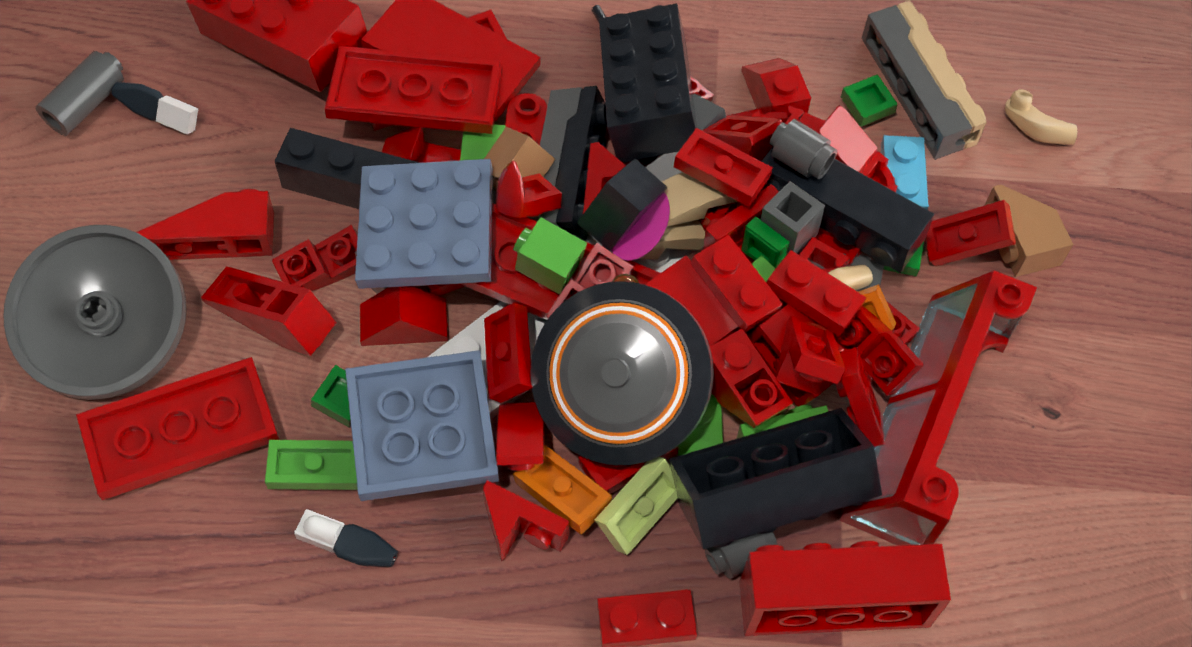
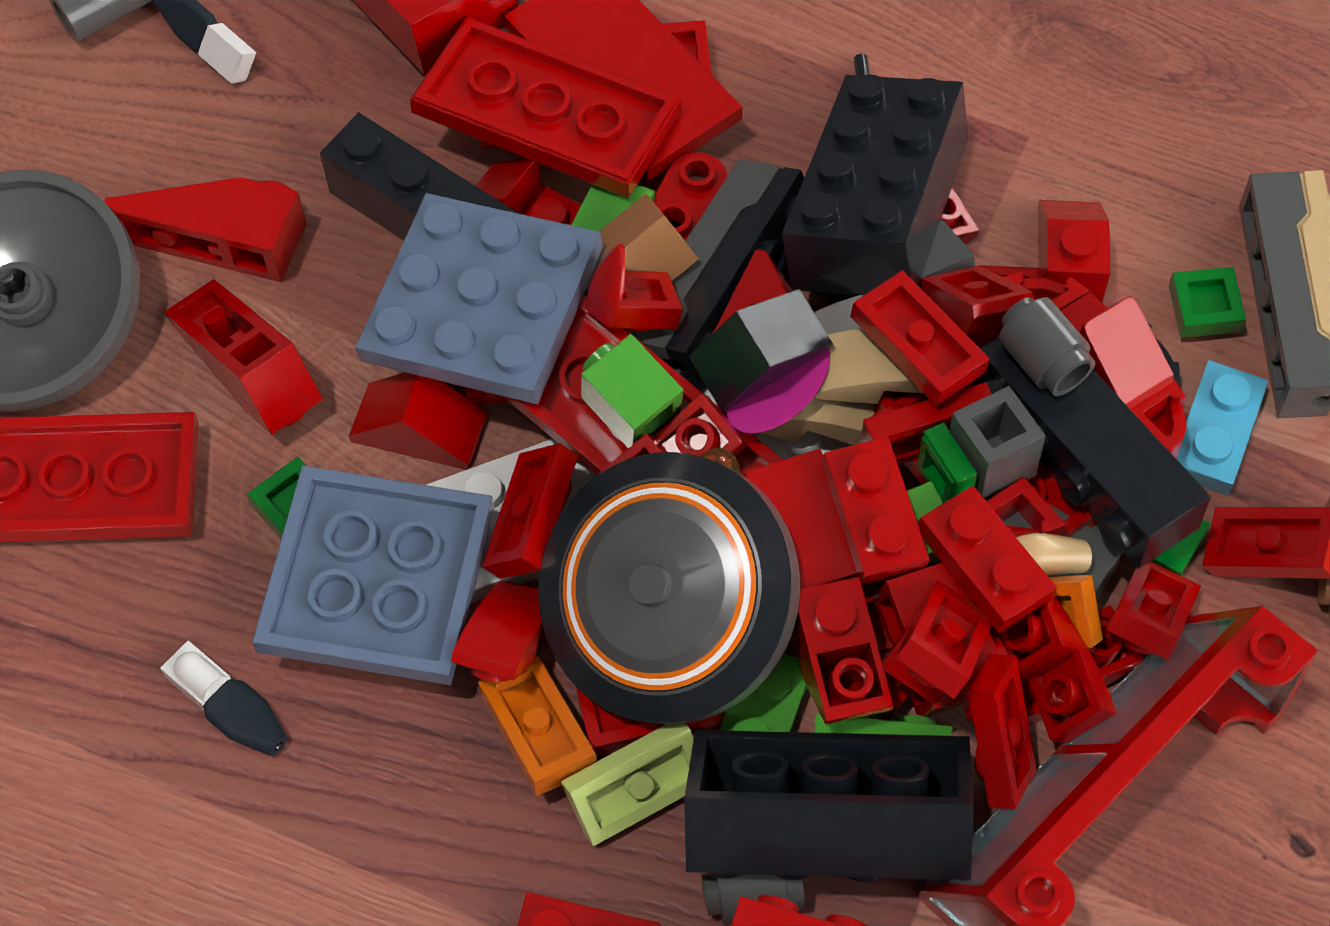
camera: 25 degrees right, 0 degrees up
bright green plate [265,440,358,490] -> none
red slope [272,225,358,291] -> none
red slope [483,480,569,561] -> none
none -> red plate [1106,561,1201,660]

